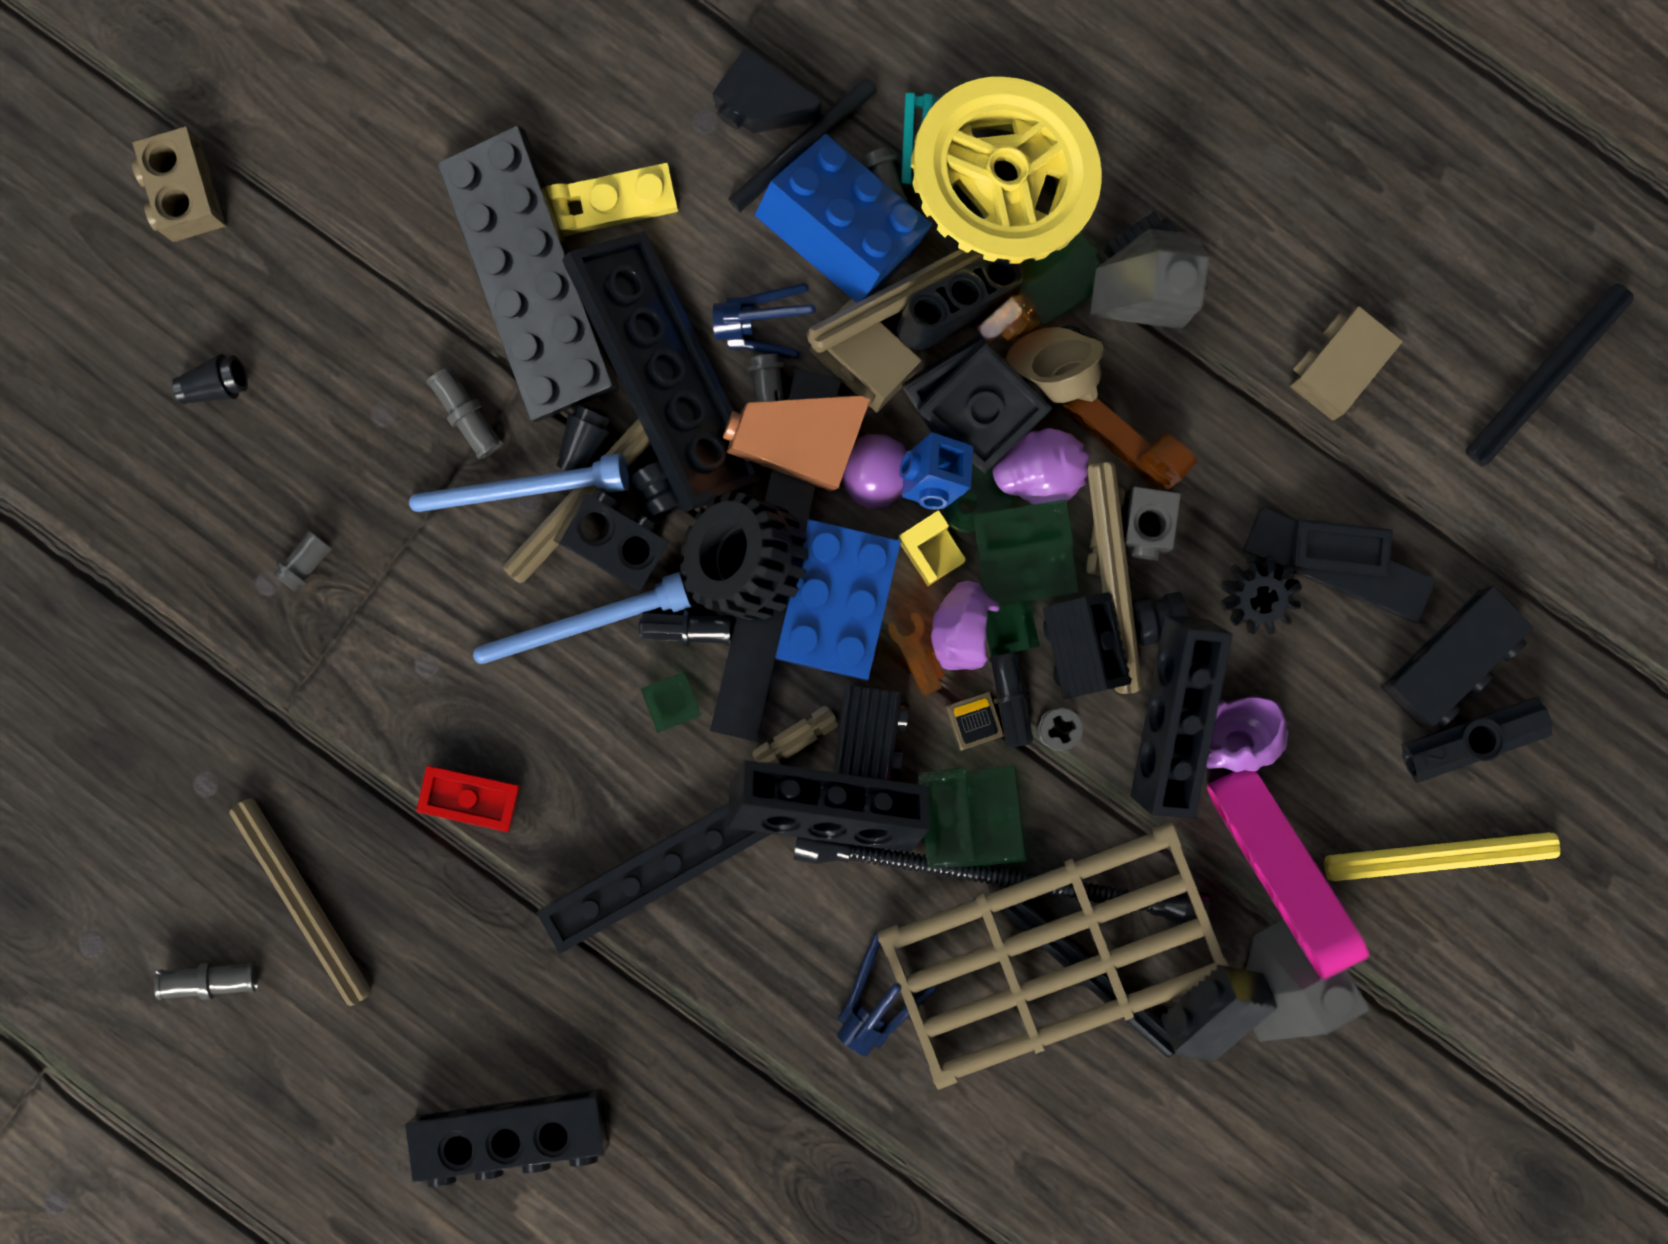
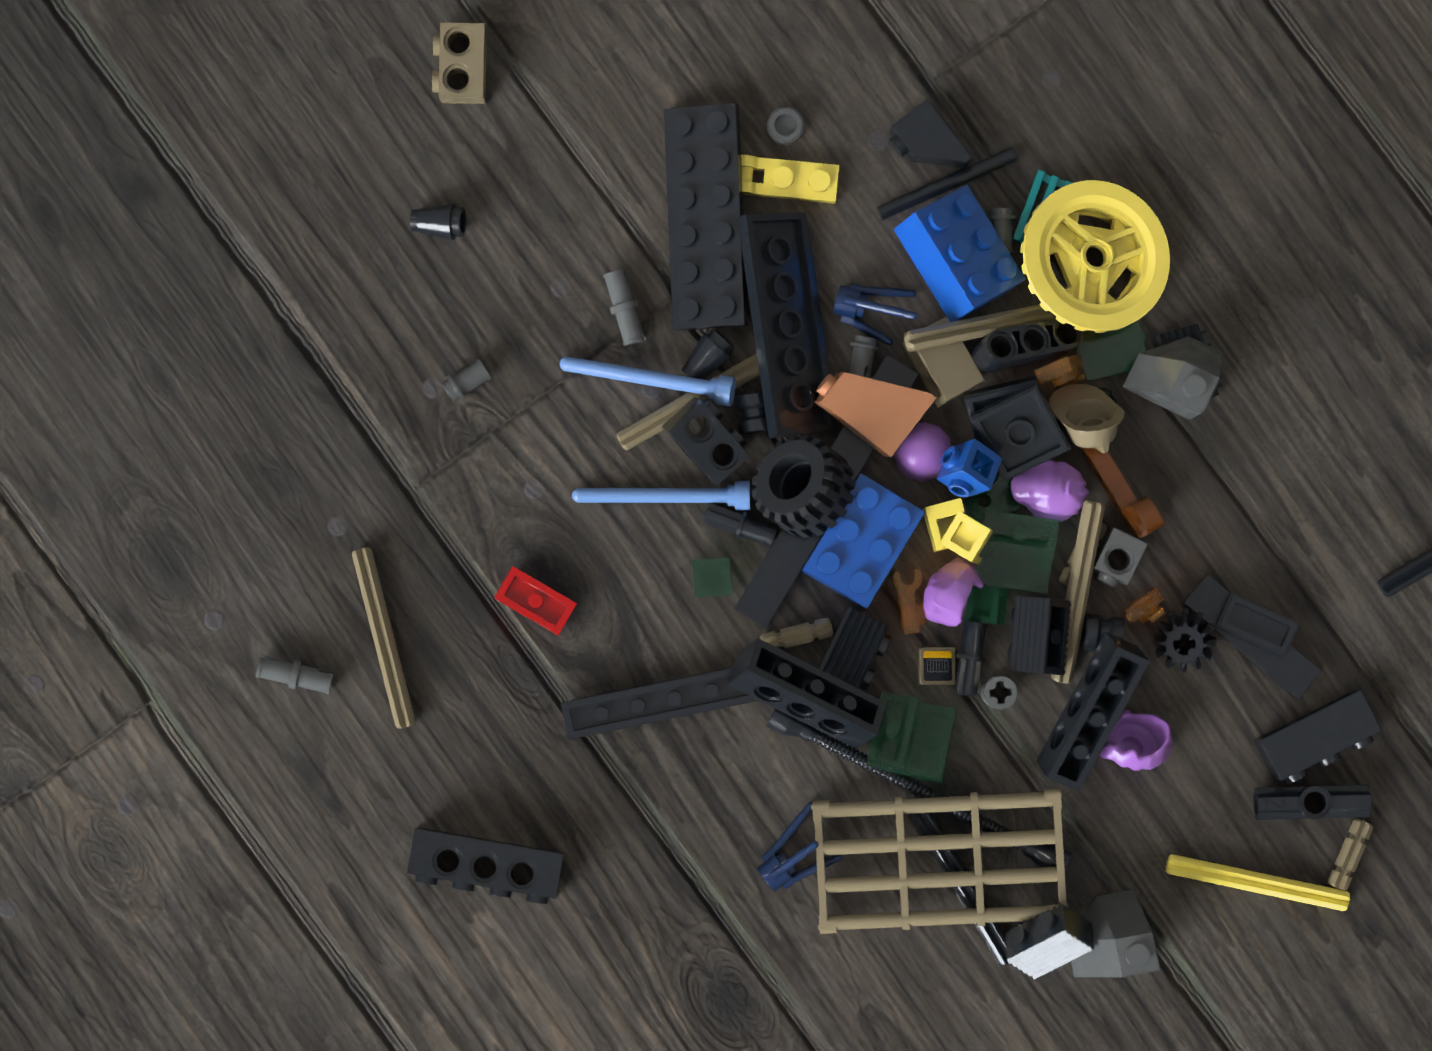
camera: 10 degrees right, 0 degrees up
dark pink beam [1206,770,1369,980] -> none
dark tan brick [1290,306,1403,421] -> none
none -> dark grey tile [767,107,804,146]
none -> light yellow panel [940,511,993,565]
none -> clear orange plate [1121,587,1165,624]
none -> dark tan axle [1328,819,1373,891]

